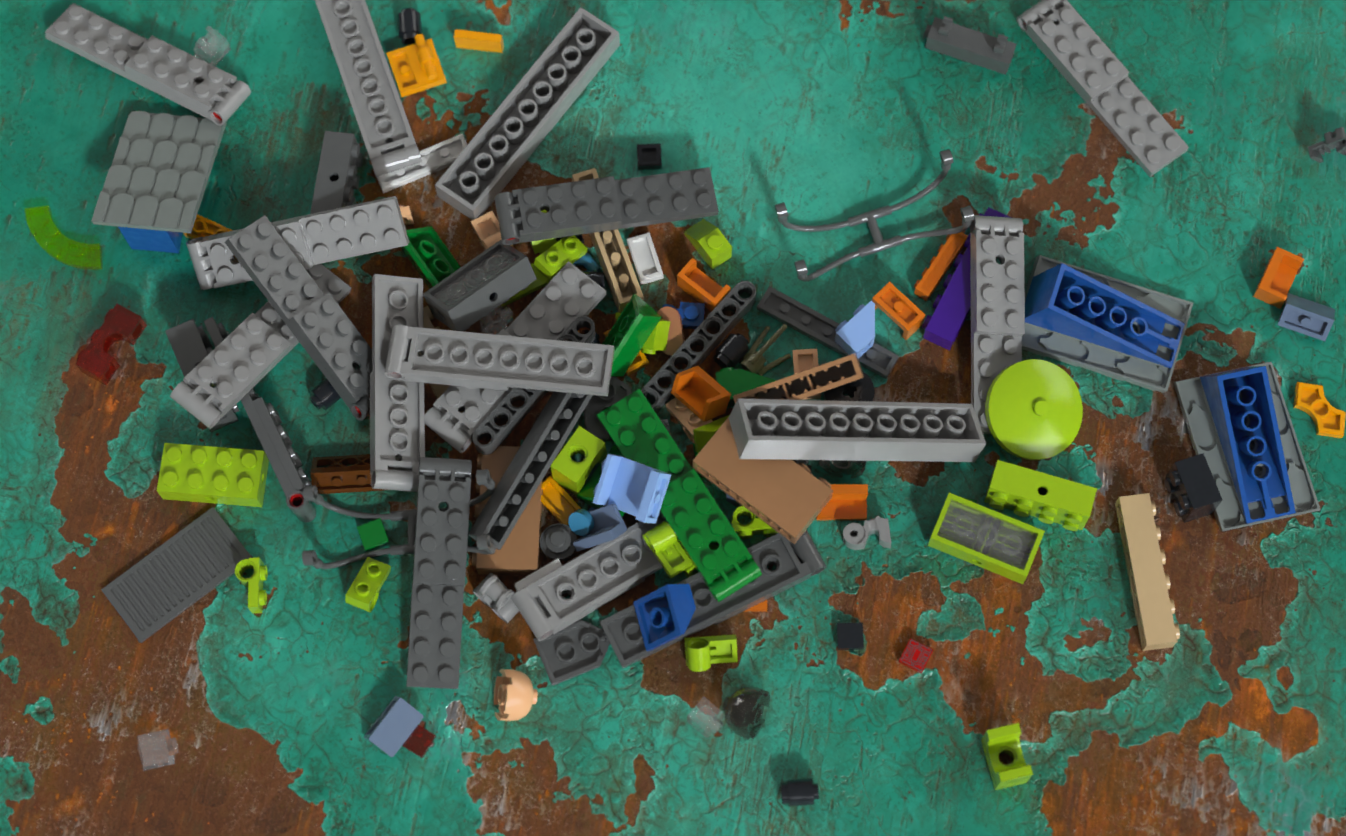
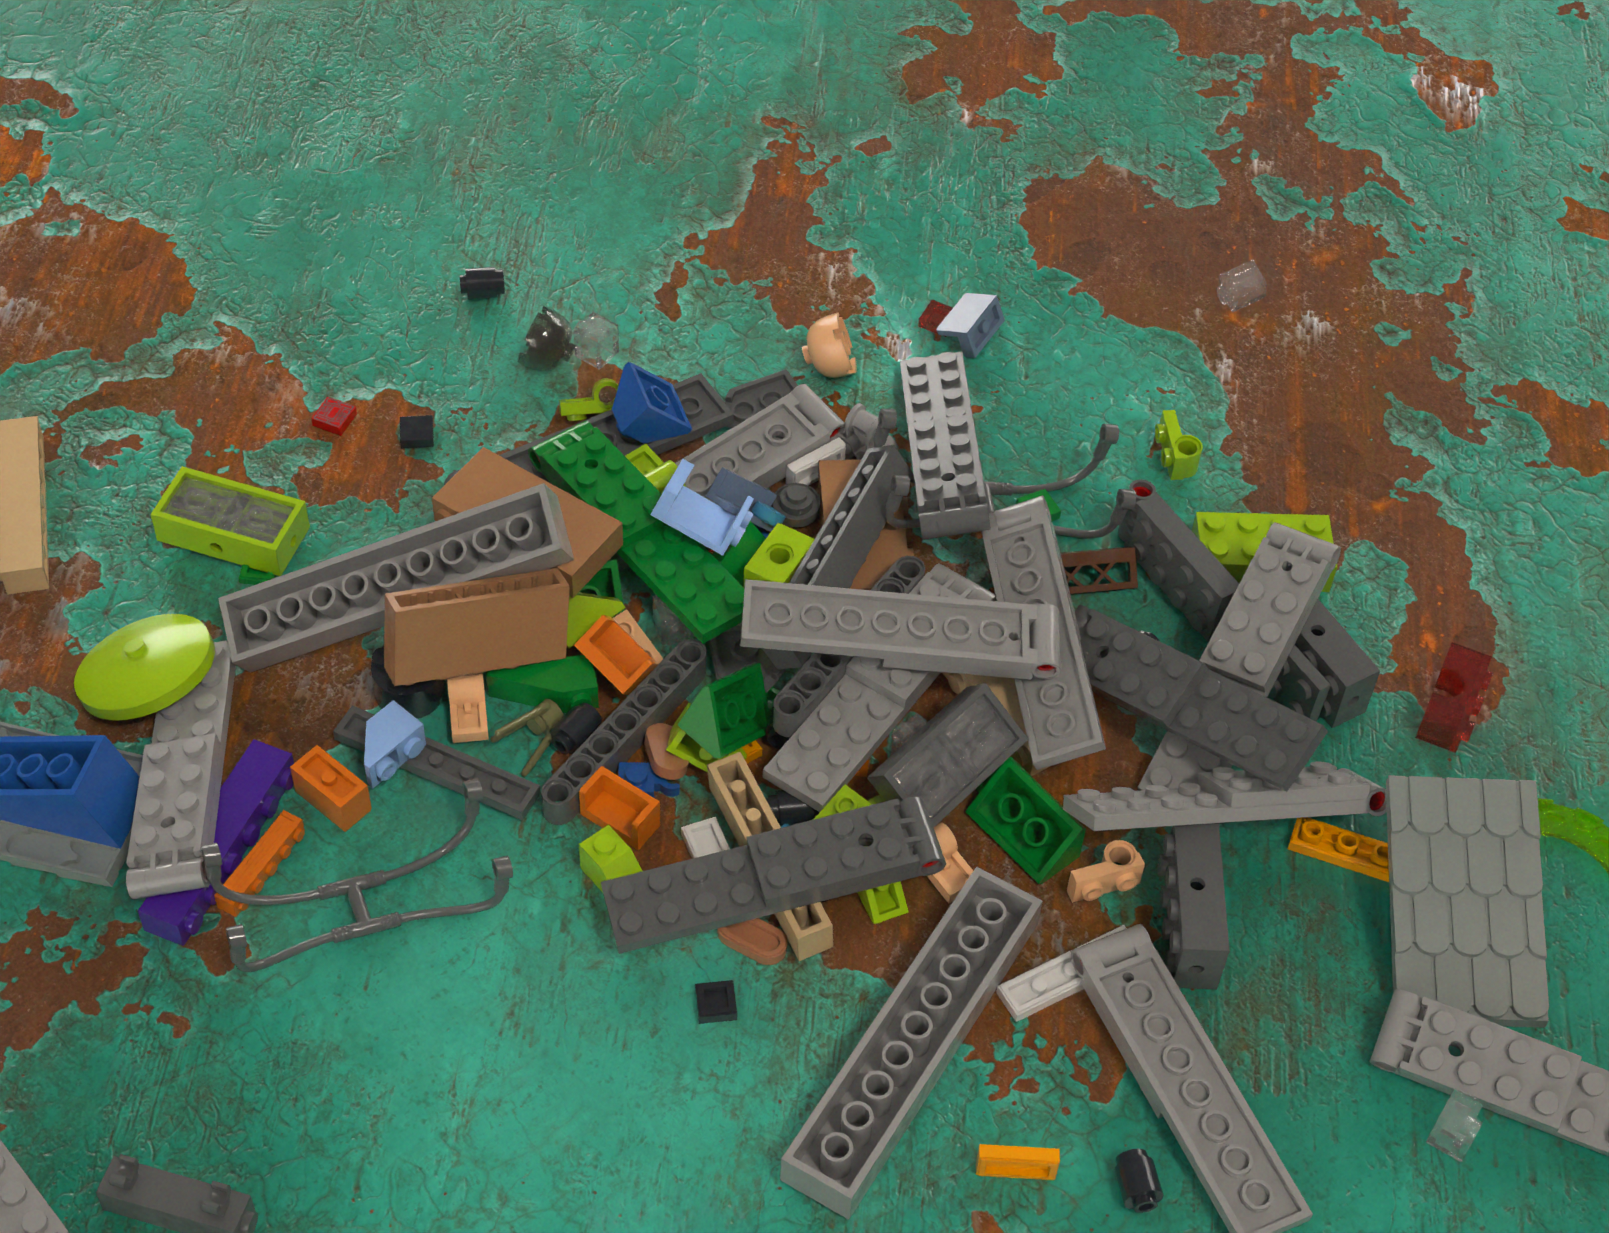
camera: 170 degrees right, 20 degrees down
dark grey window [101,507,253,643] -> none
lime plate [345,557,391,612] -> none
light orange plate [386,34,447,98] -> none
light grey leg [843,516,891,550] -> none
lime piece [981,723,1033,790] -> none
lime brick [984,460,1097,531] -> none

